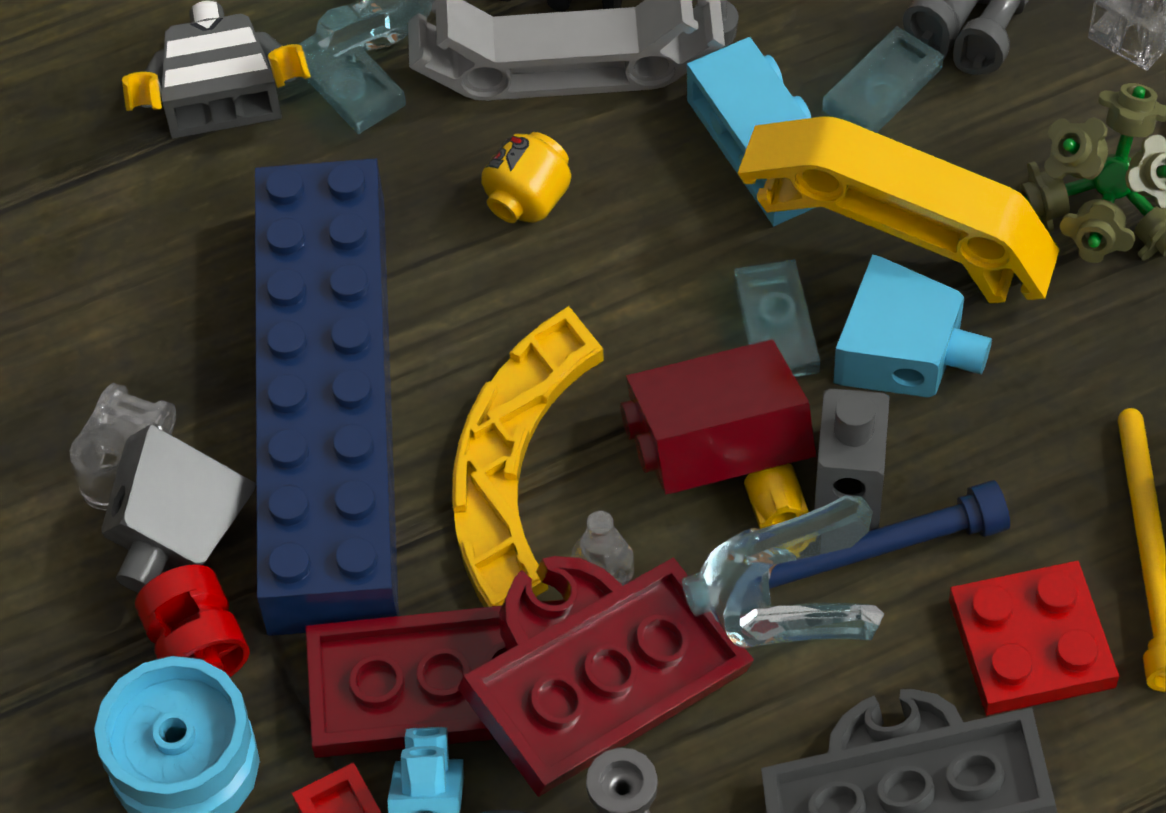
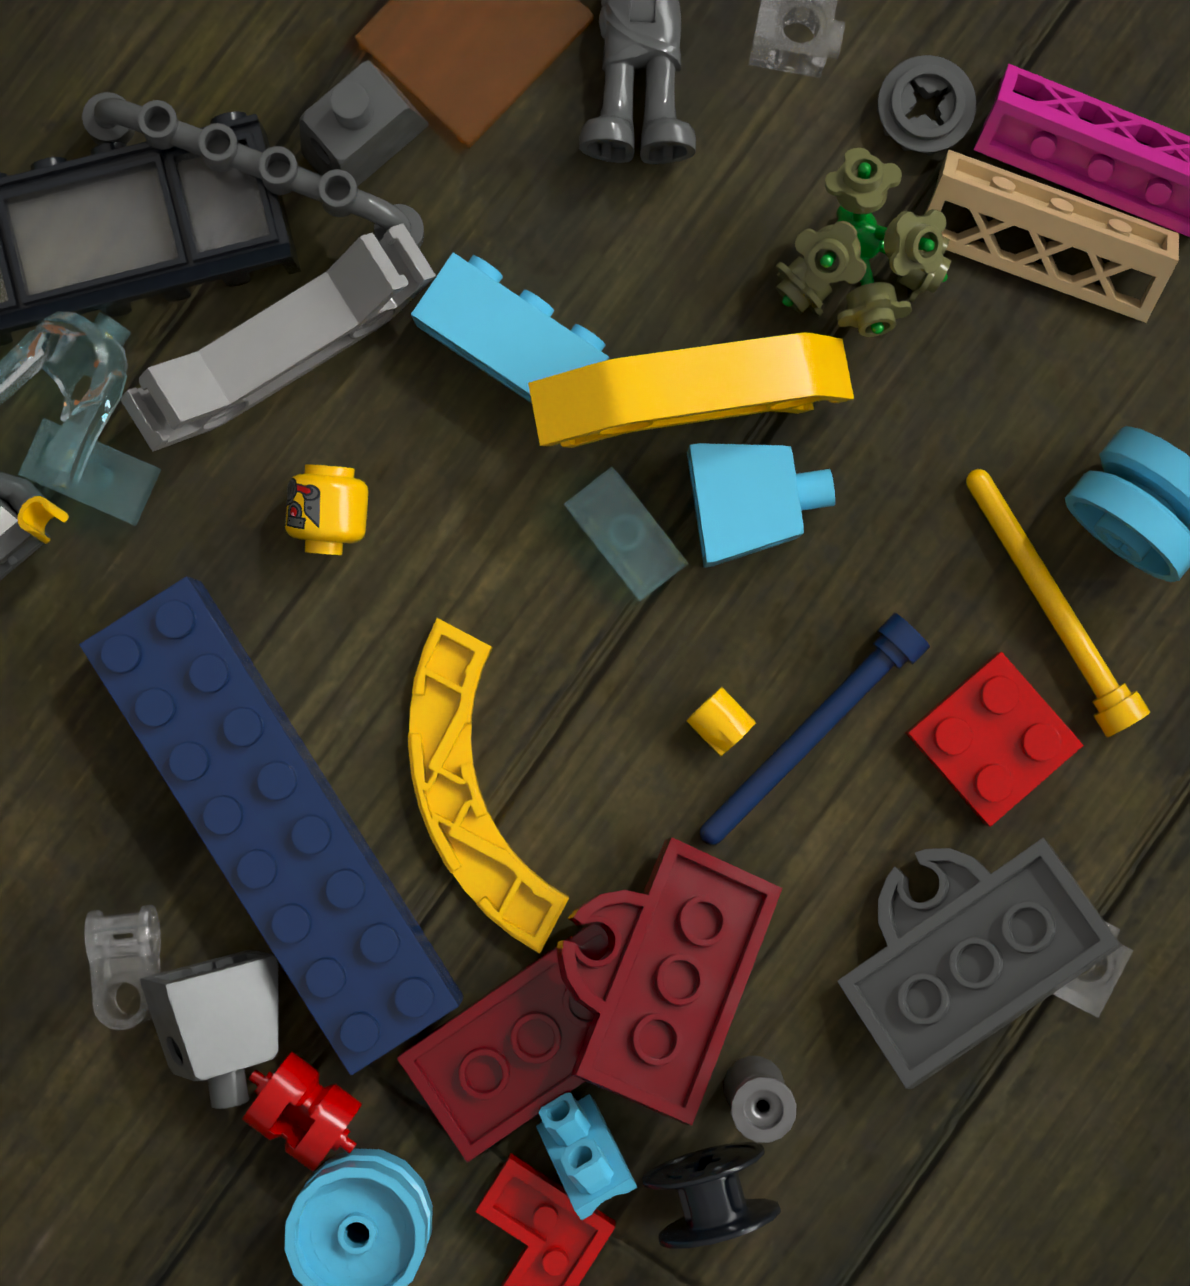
camera: 30 degrees left, 30 degrees up
clear piece [571,511,634,585] -> none
dark red brick [620,339,816,495] -> none
clear light blue piece [682,495,884,648] -> none
dark grey torso [813,389,890,537] -> none
clear light blue plate [822,26,944,133] -> none

